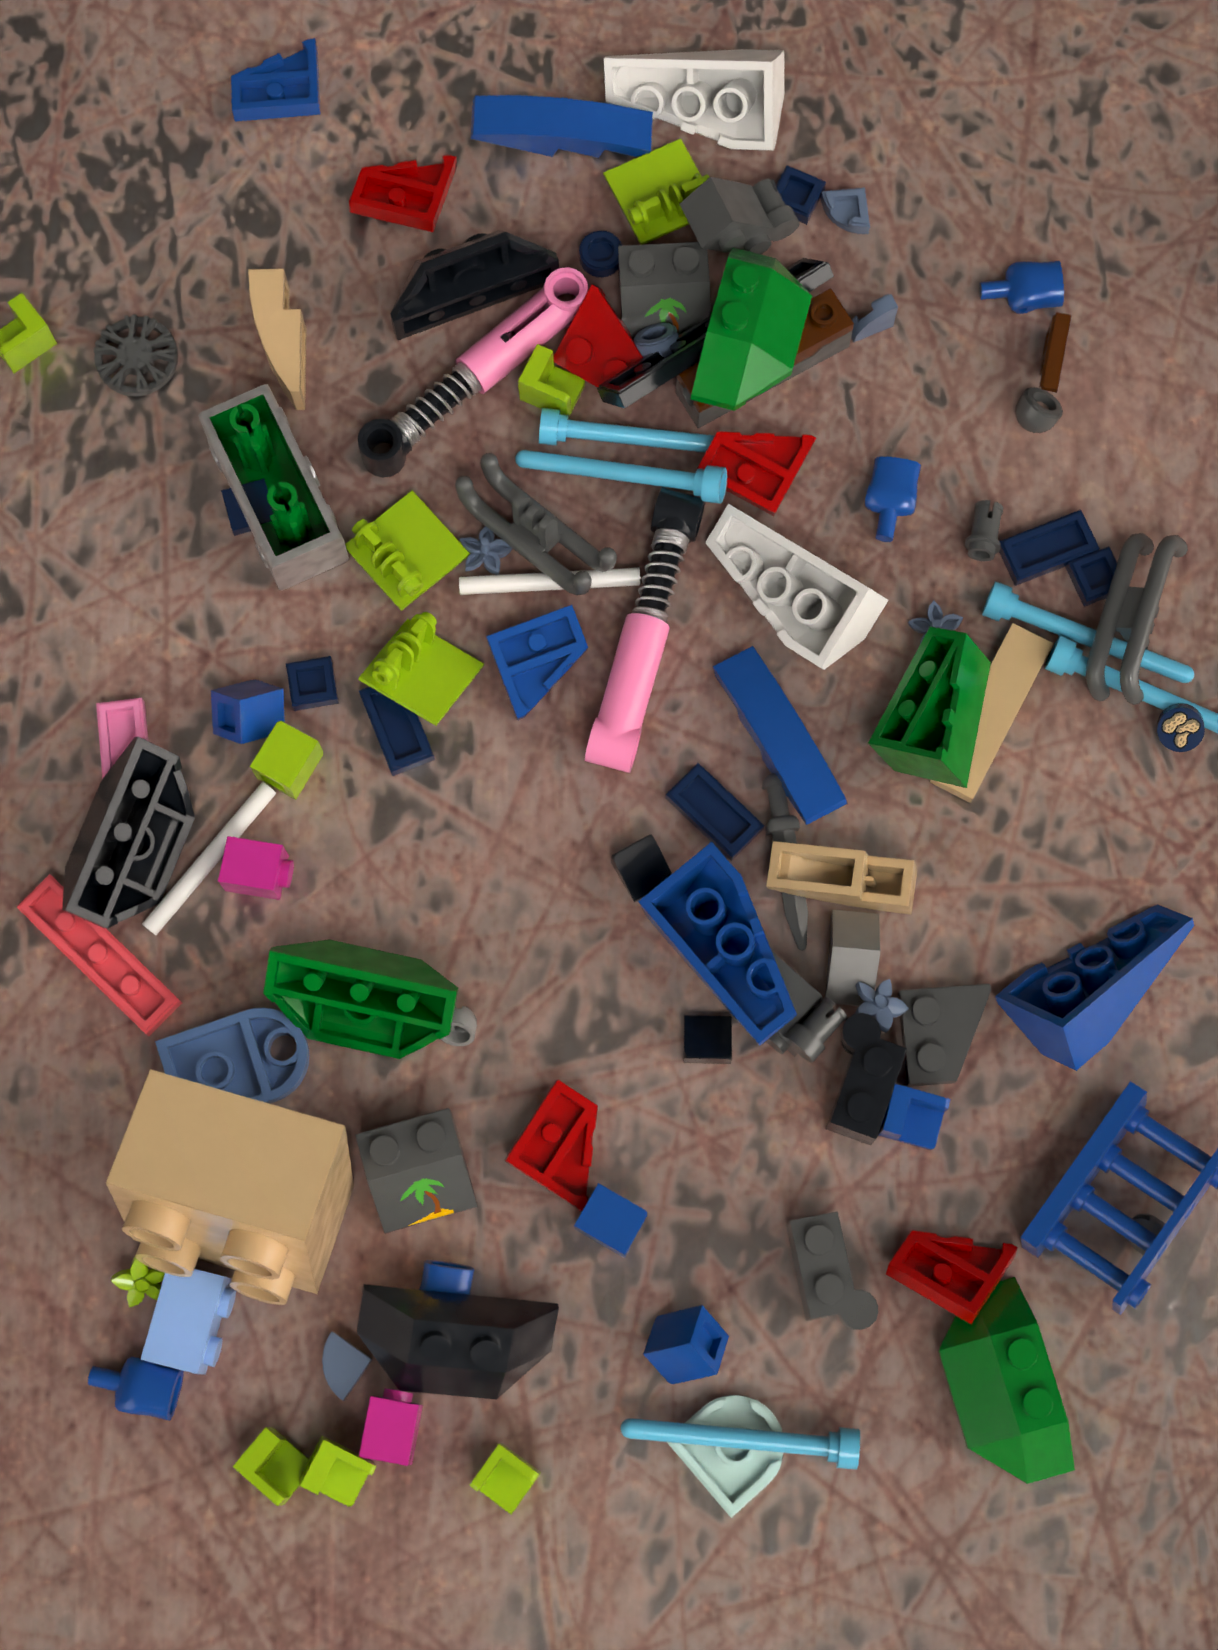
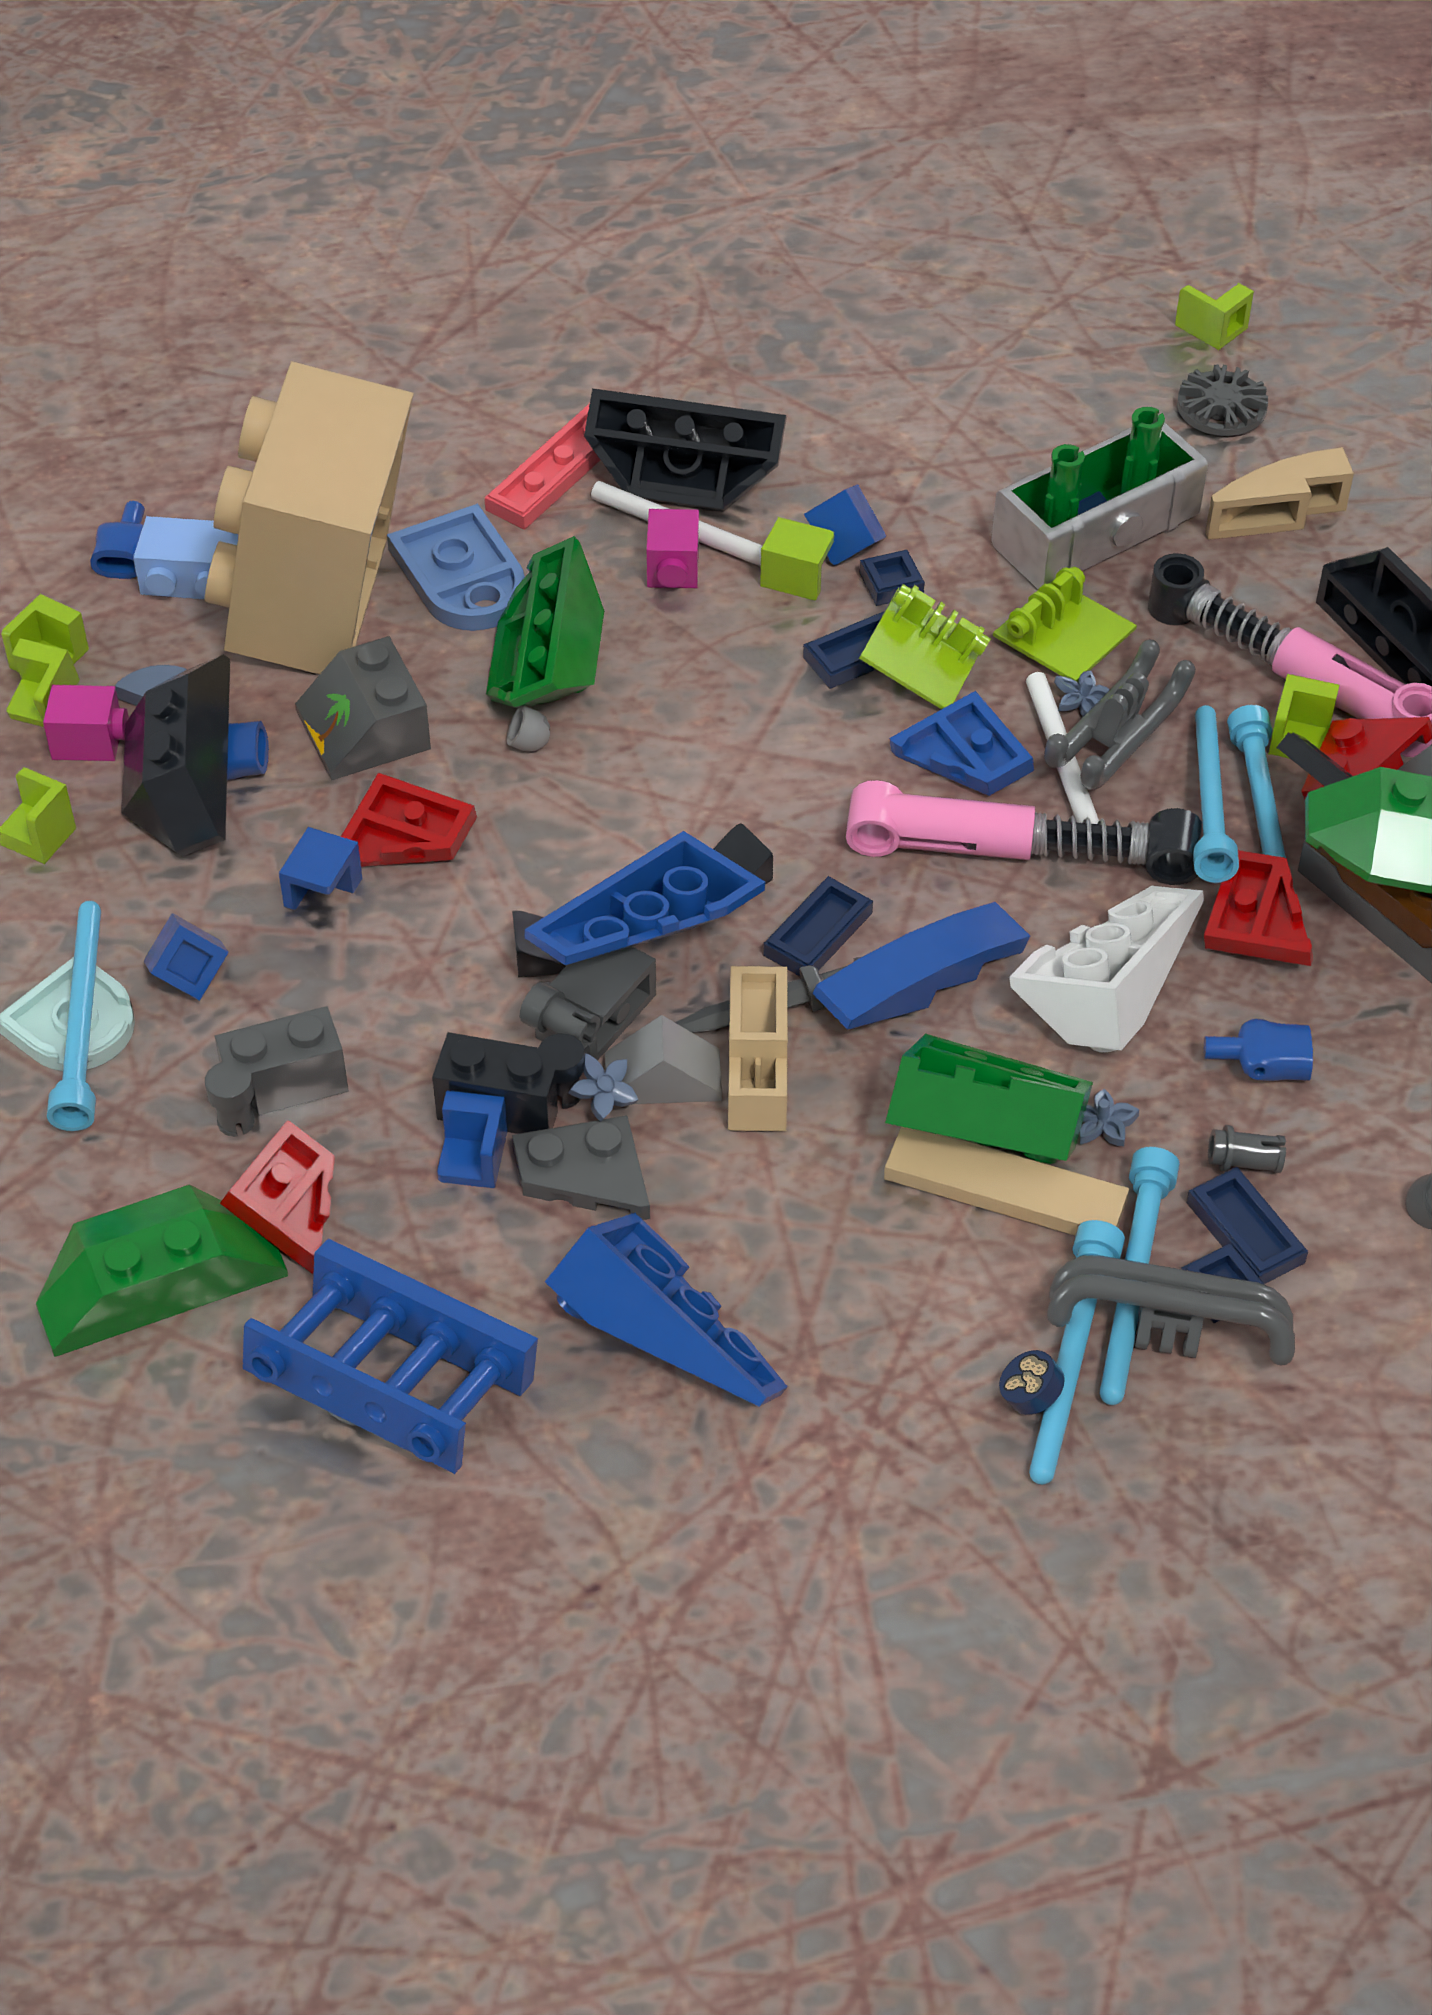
camera: 80 degrees right, 25 degrees down
bright pink tile [96,698,148,779] -> none

